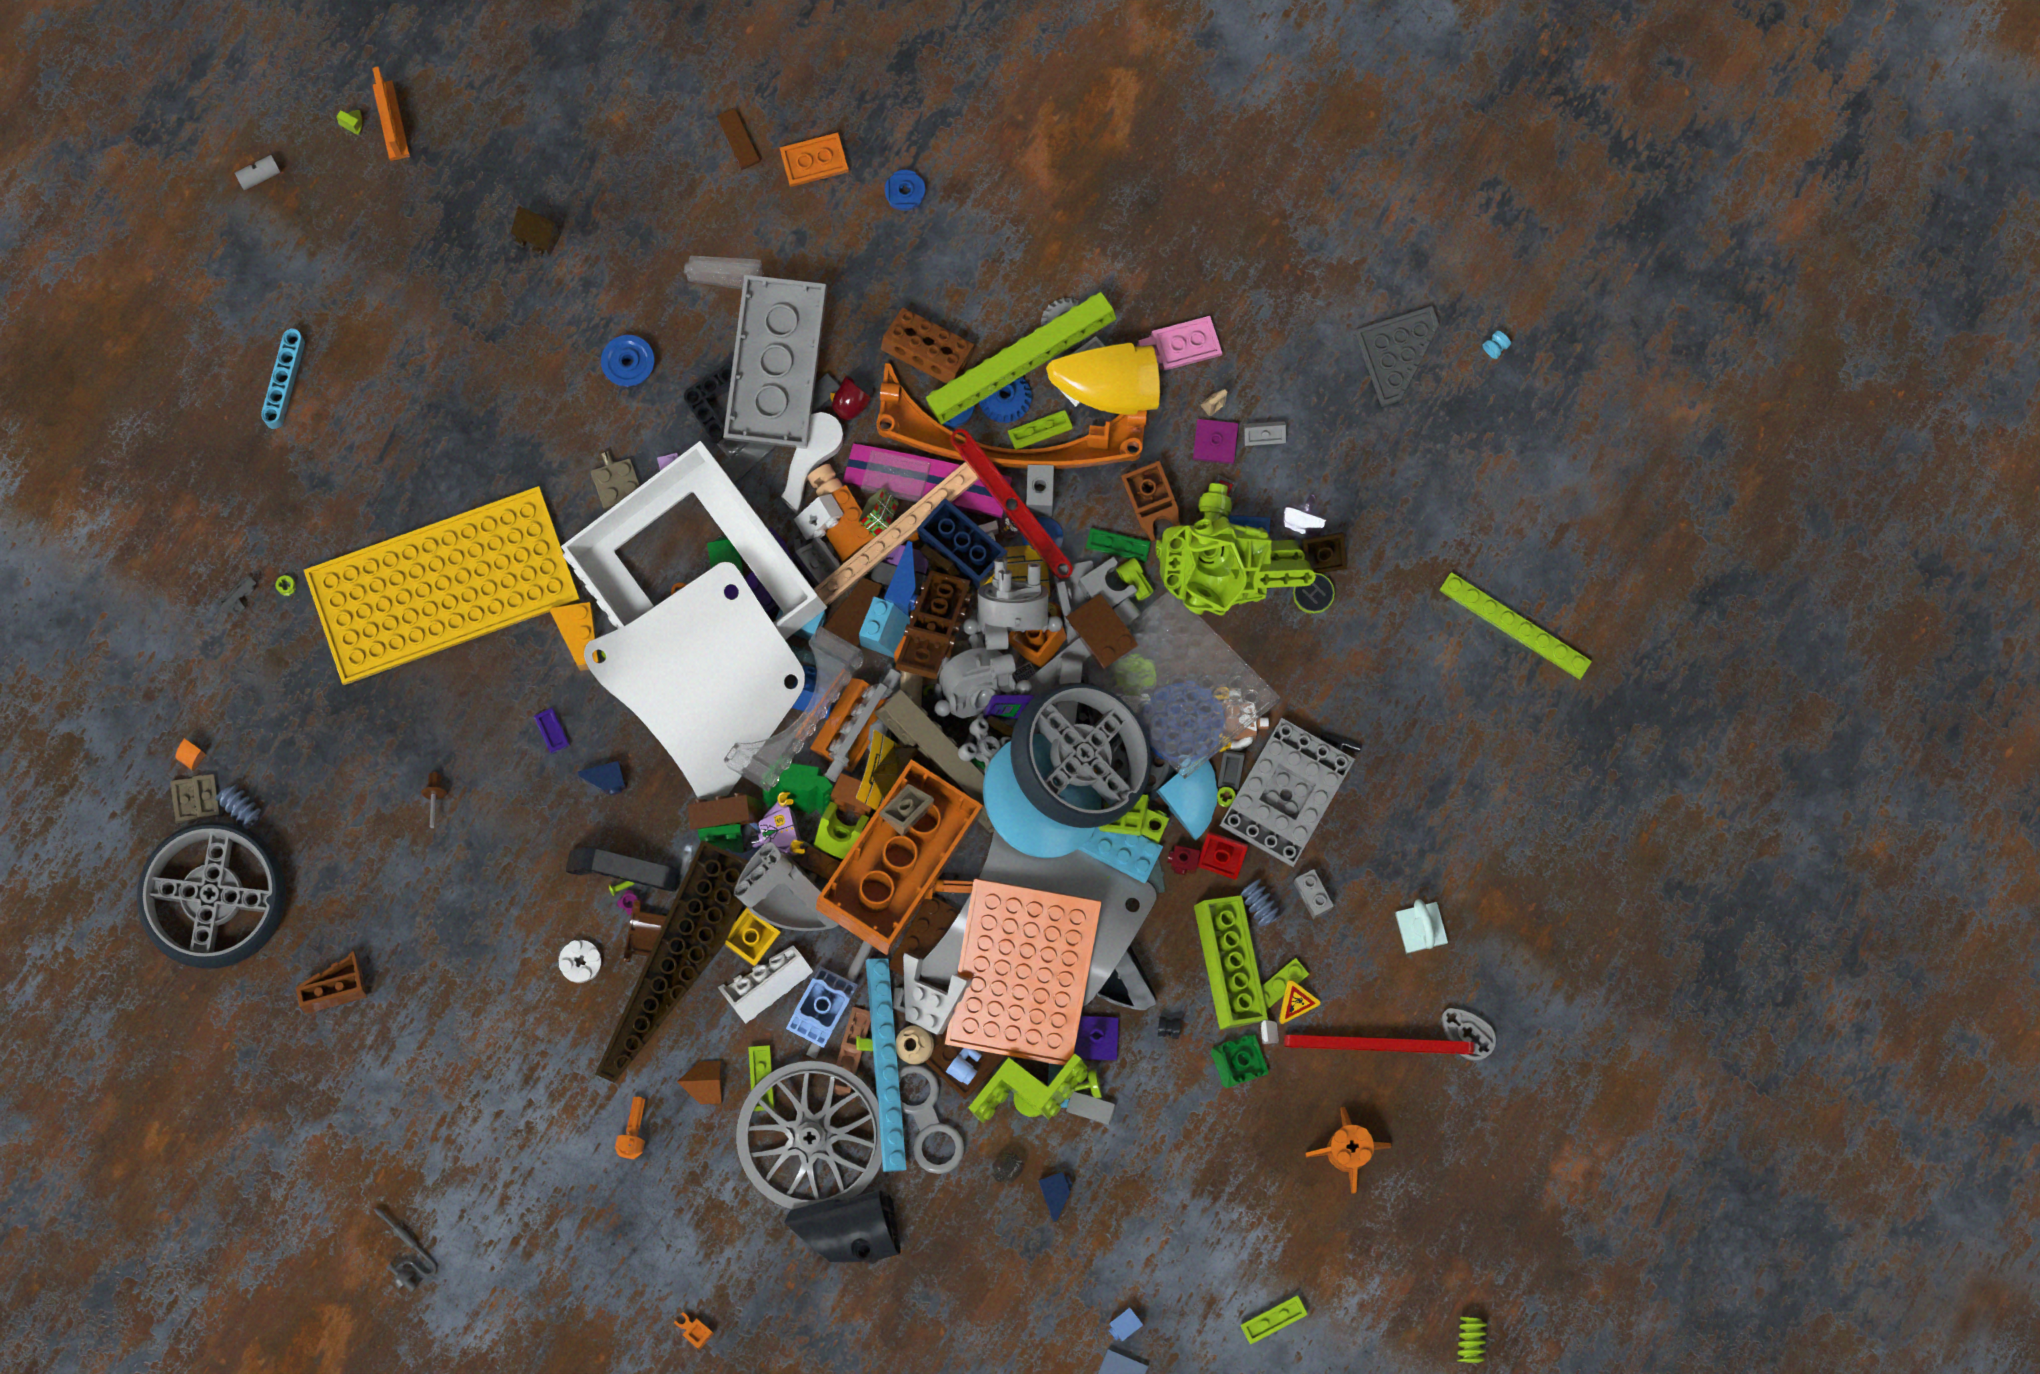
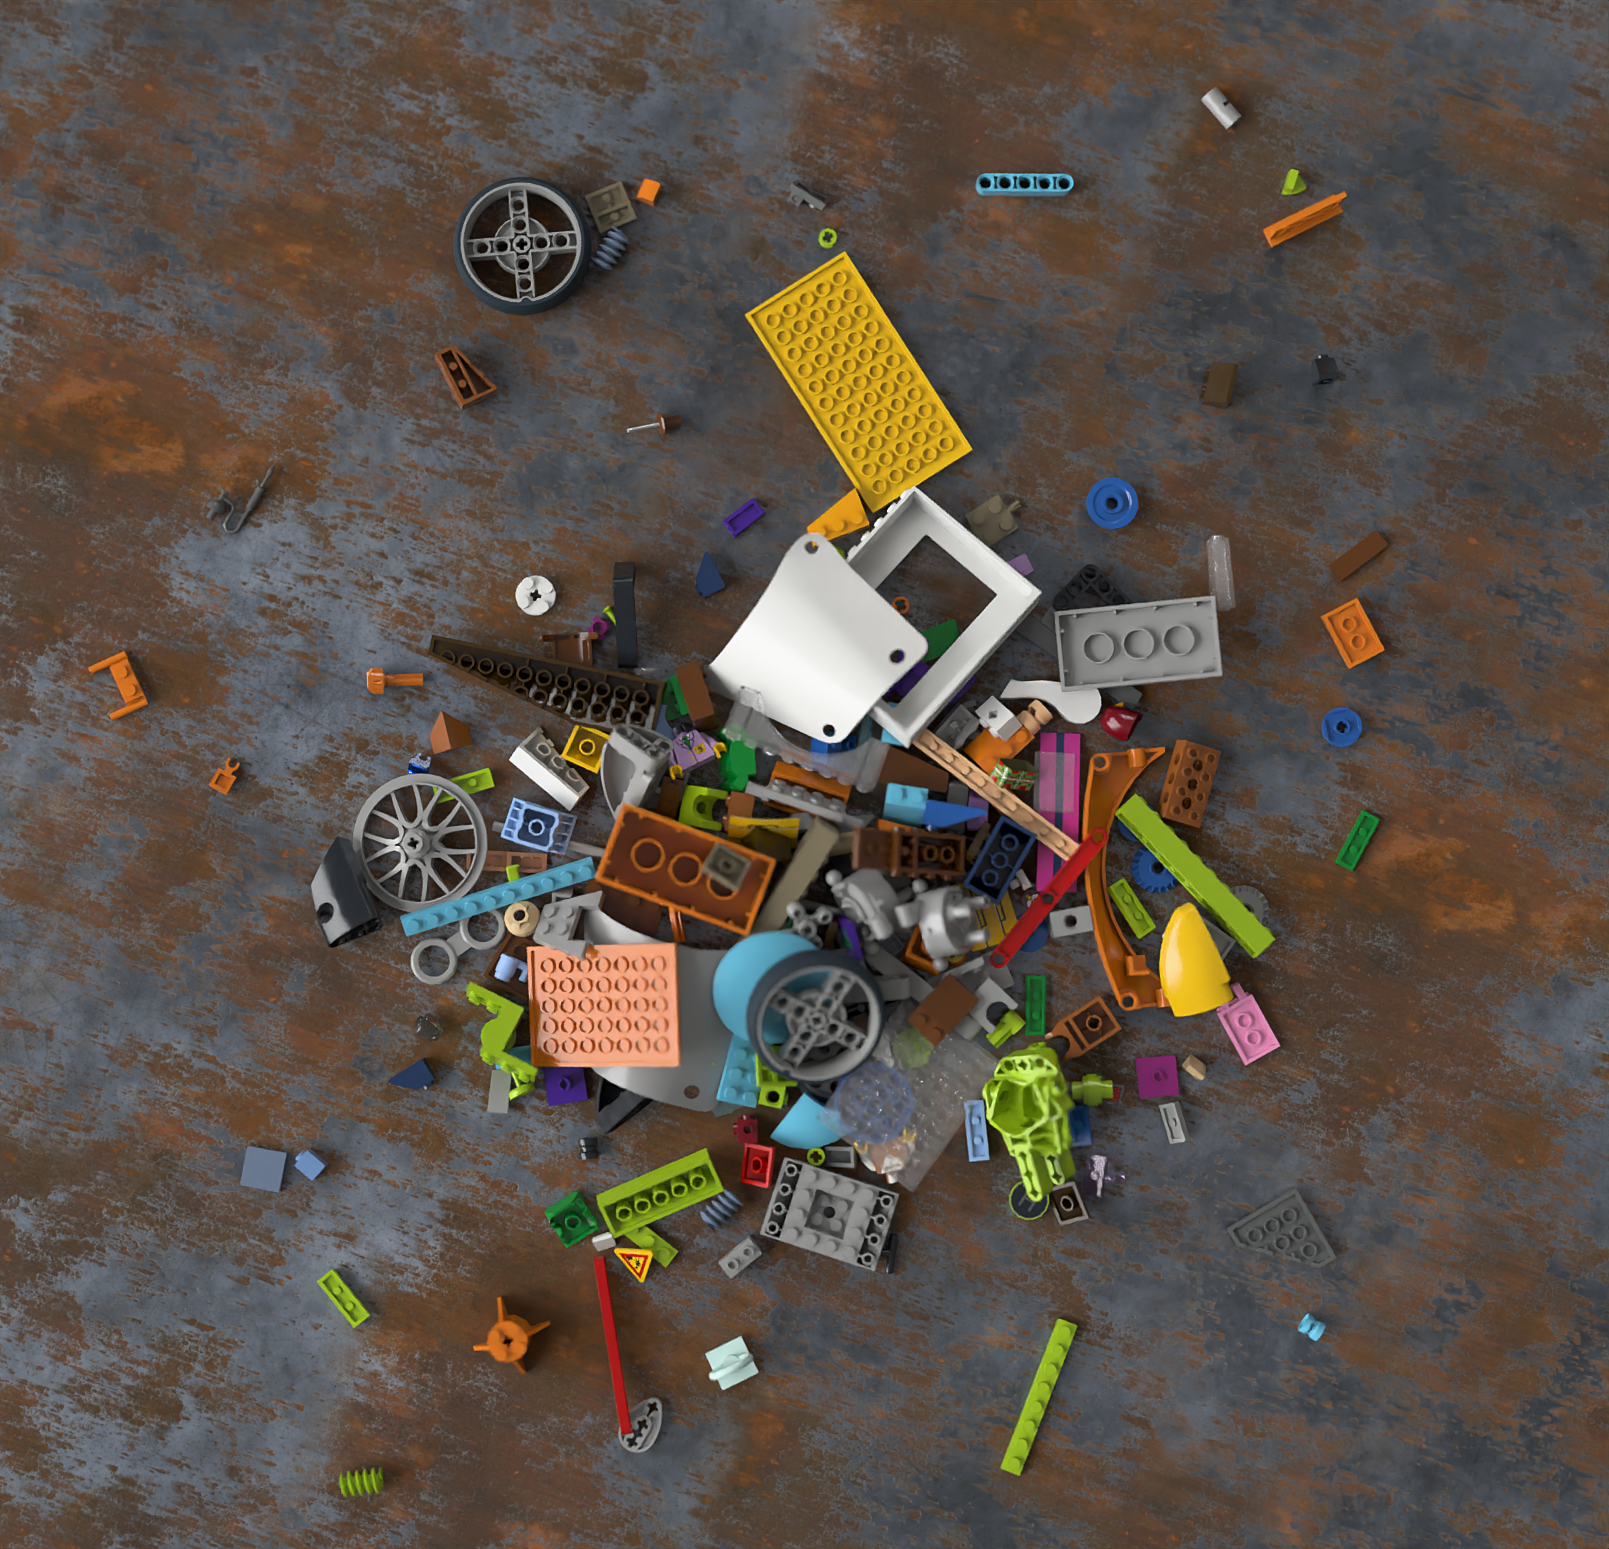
camera: 80 degrees right, 10 degrees up
none -> clear blue tile [408,753,431,774]
none -> light blue plate [963,1099,989,1162]
none -> black slope [1311,355,1339,385]
none -> green tile [1334,810,1380,872]

